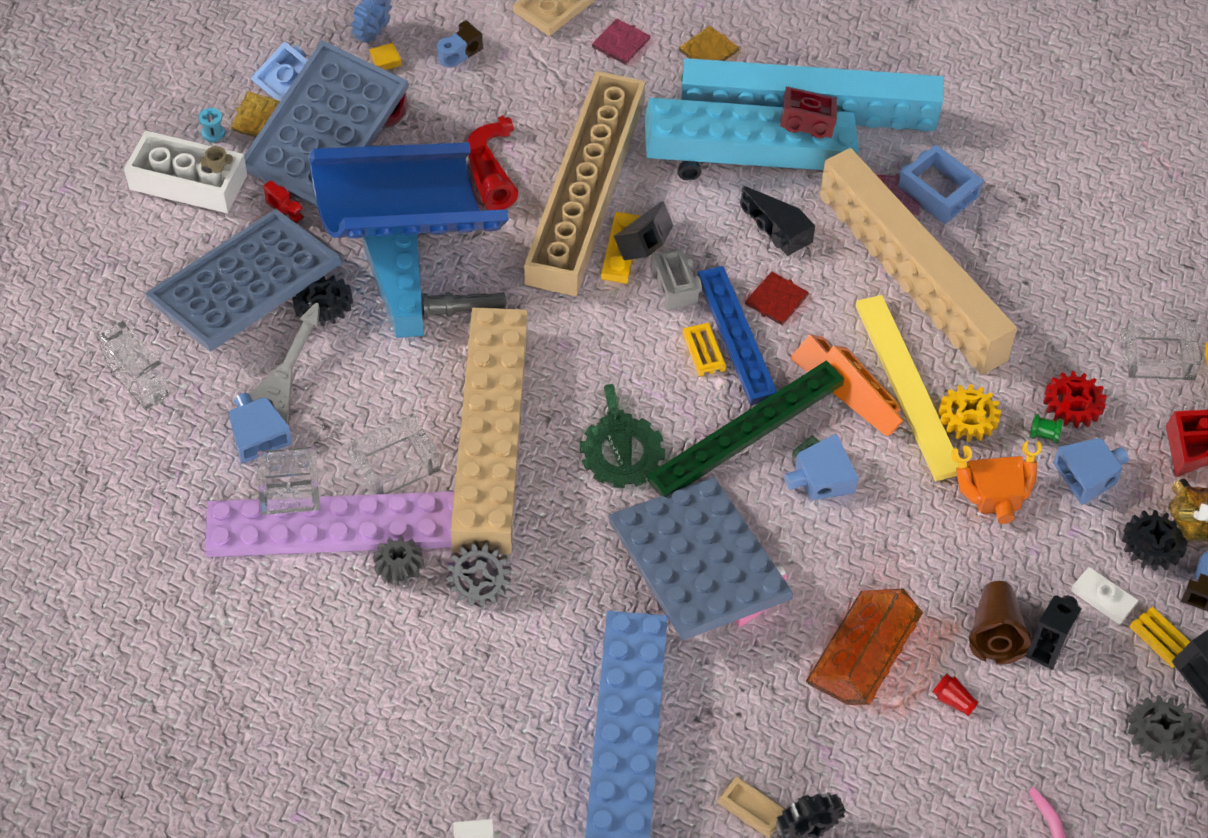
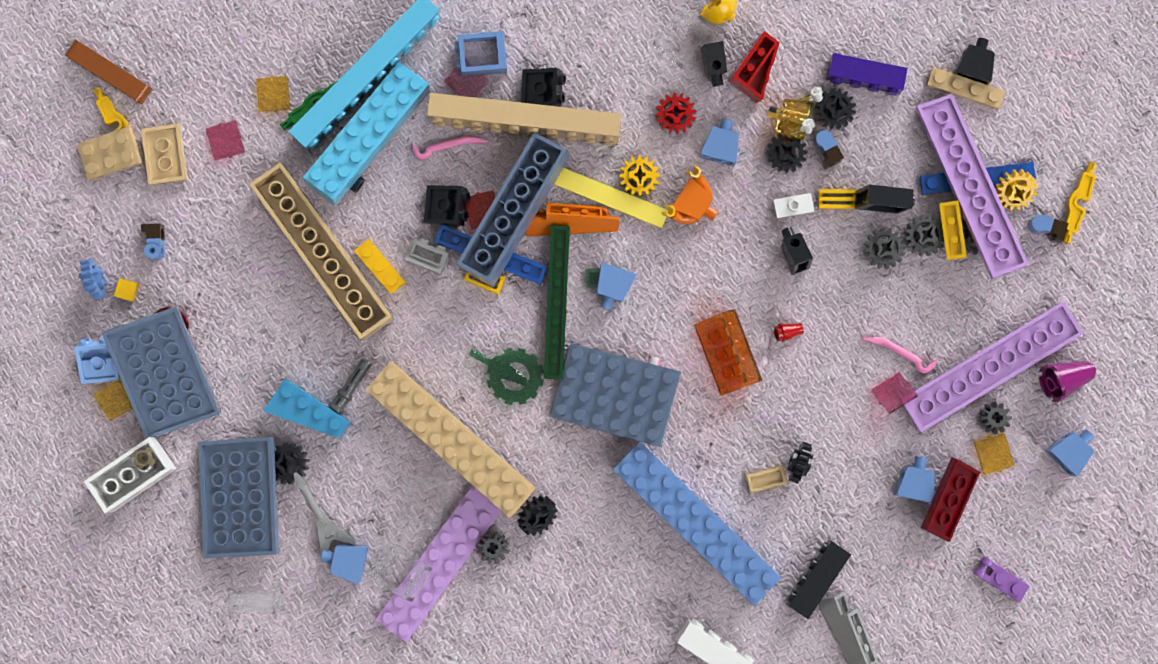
camera: 50 degrees left, 30 degrees up
medium azure bush [198,108,225,143] -> none
red plate [263,180,304,223] -> none
blue panel [309,142,509,239] -> none
red animal [467,115,518,210] -> none
black slope [614,201,673,261] -> none
black slope [740,186,815,256] -> none
dark red plate [780,86,837,138] -> none
reddish brown cone [969,581,1031,665] -> none
green bush [1029,413,1063,444] -> none
none -> bright pink piece [411,136,489,160]
none -> black plate [423,185,470,226]
none -> sand blue brick [456,132,570,287]
none -> black plate [521,68,566,107]
none -> black torso [701,41,727,87]

